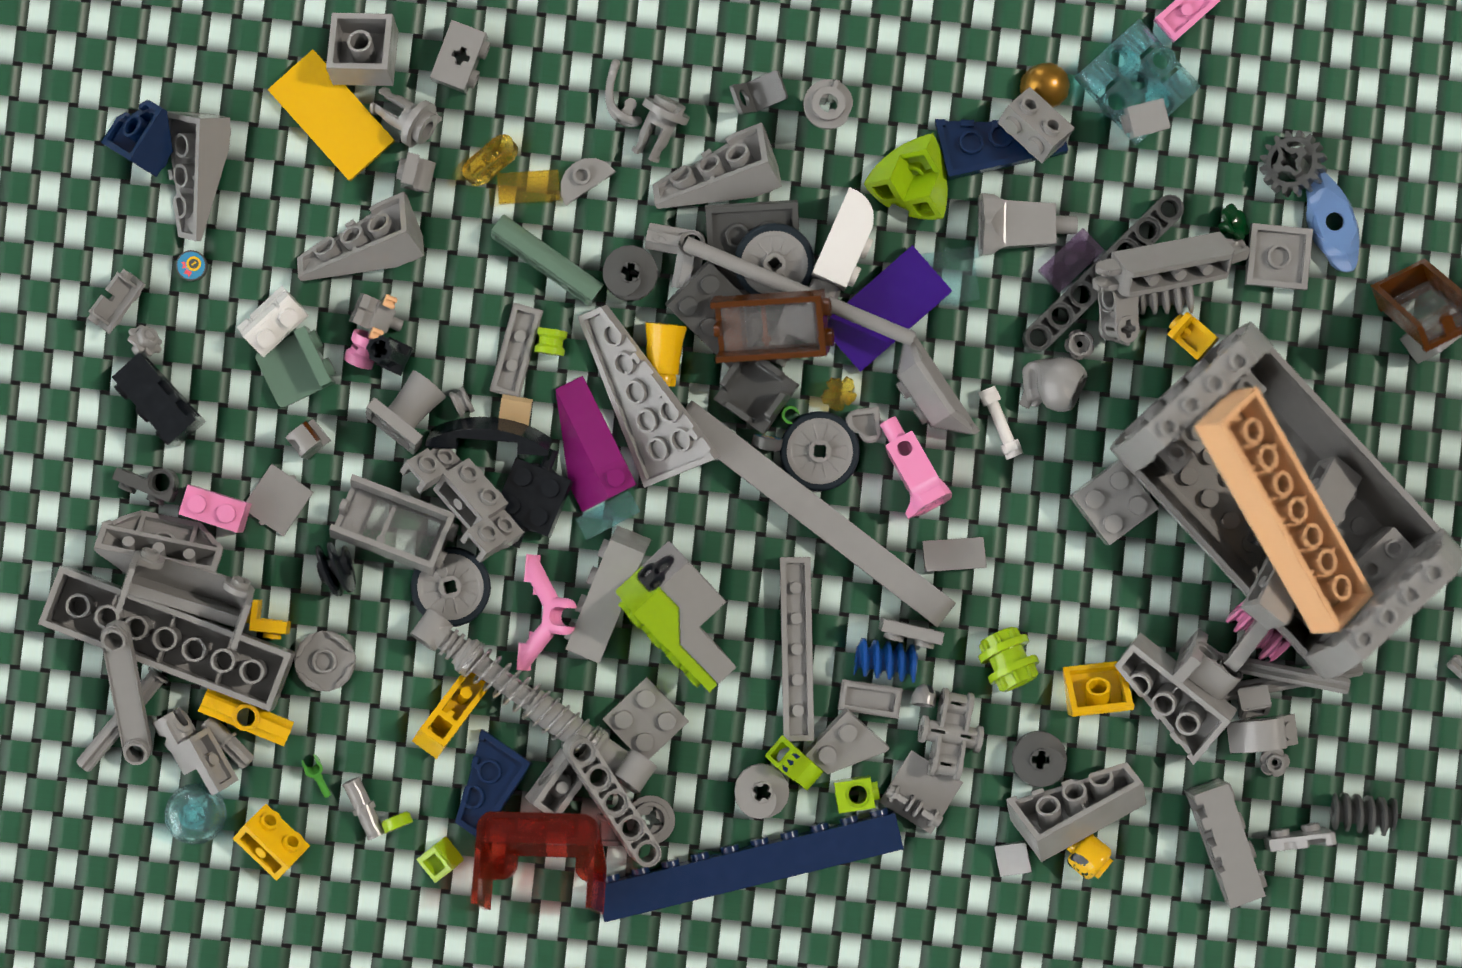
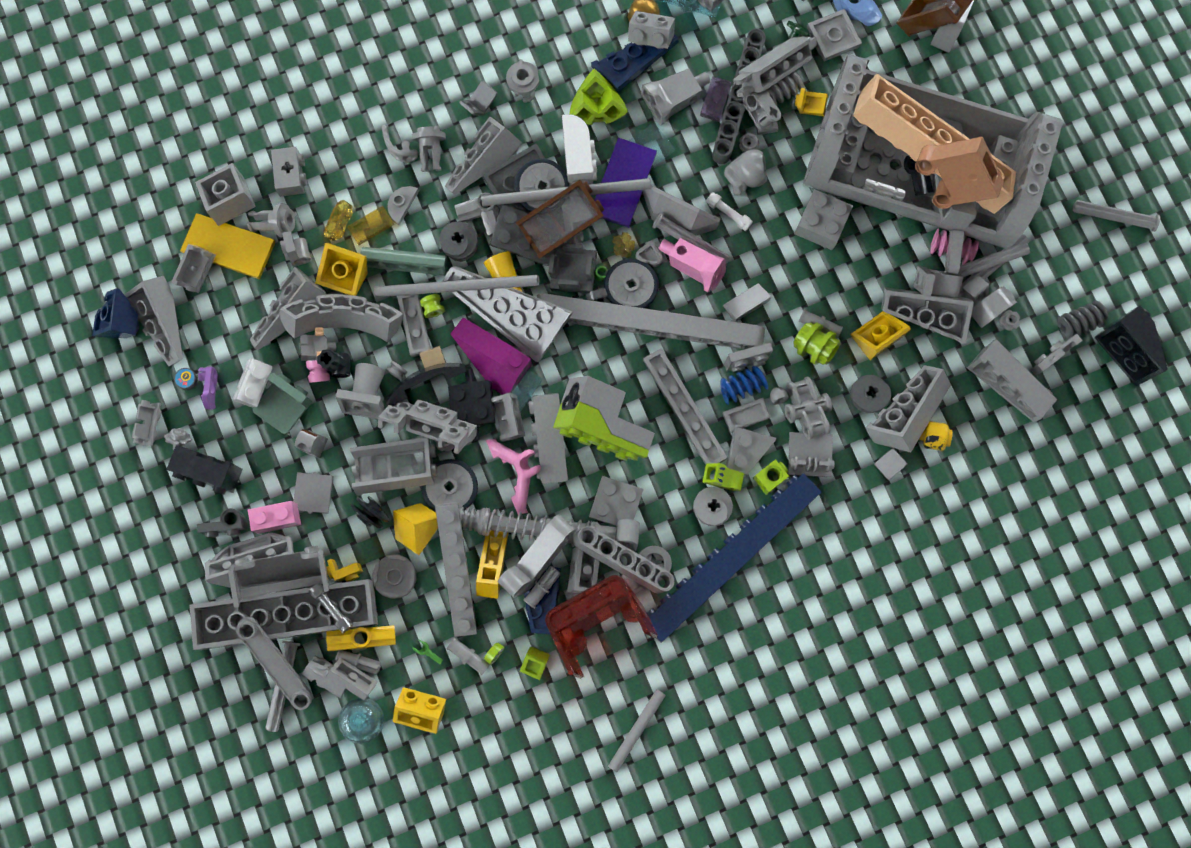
camera: 30 degrees left, 10 degrees down
none -> light grey hinge [171,244,216,293]
none -> medium lavender piece [198,367,218,410]
none -> light grey brick [279,294,403,342]
none -> flat silver bar [309,583,353,633]
none -> yellow slope [315,243,368,296]
none -> light grey piece [374,275,539,297]
none -> yellow slope [393,503,438,555]
none -> light grey plate [435,503,477,637]
none -> light grey hinge [491,393,525,442]
none -> light grey beam [498,514,576,598]
none -> light grey axle [523,566,560,609]
none -> light grey axle [652,213,730,265]
none -> light grey pin [798,309,843,339]
none -> white axle [863,179,906,201]
none -> nougat piece [915,137,1004,209]
none -> black slope [1094,305,1168,386]

